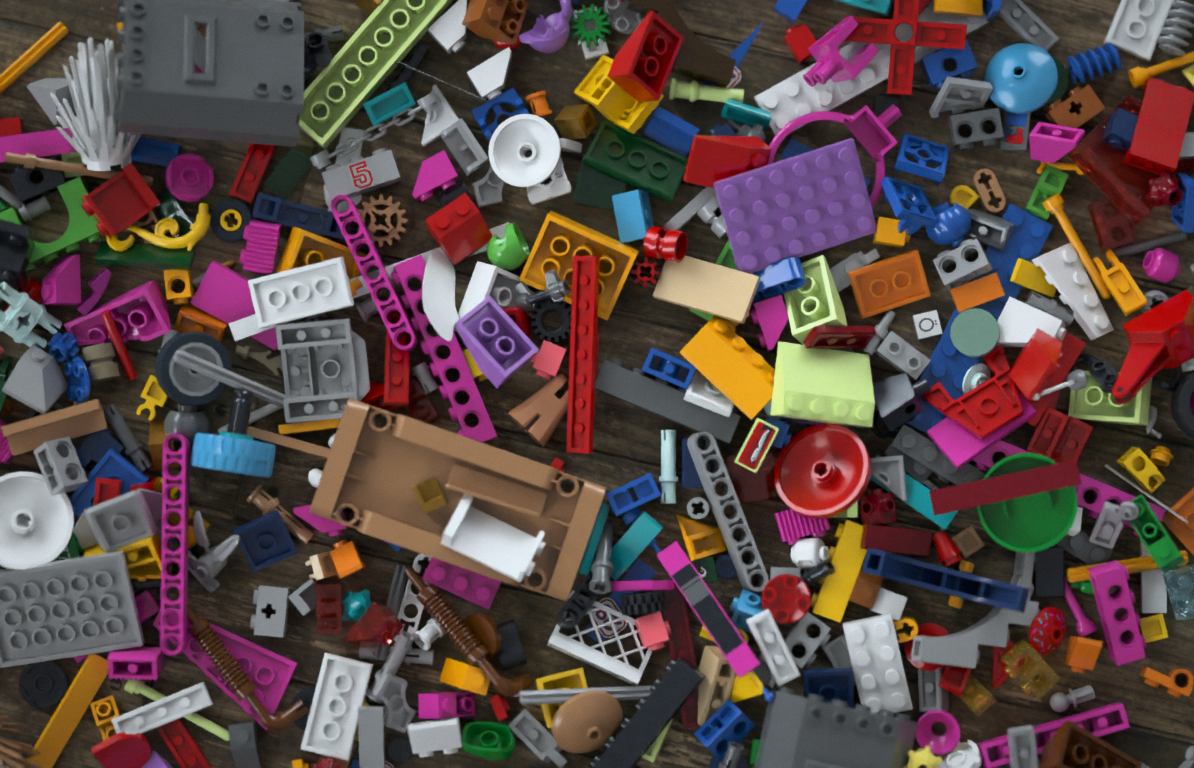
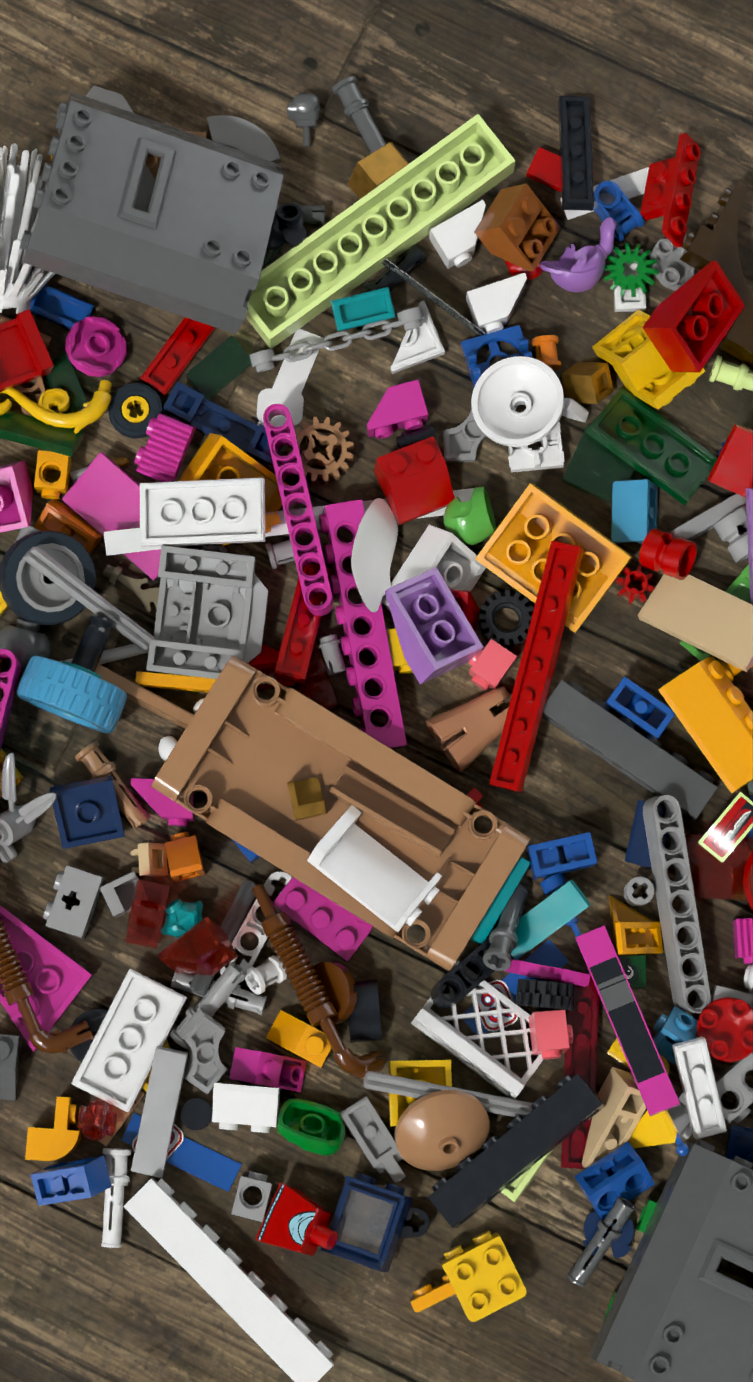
camera: 10 degrees right, 5 degrees down
light grey brick [322,148,402,201] -> none
light grey hinge [440,118,490,176] -> none
red plate [489,693,511,721] -> none
dark grey piece [515,270,570,313] -> none
blue panel [644,106,700,157] -> none
light aqua pin [659,430,678,504] -> none
white tile [683,369,734,417] -> none
dark blue tile [714,555,737,579] -> none

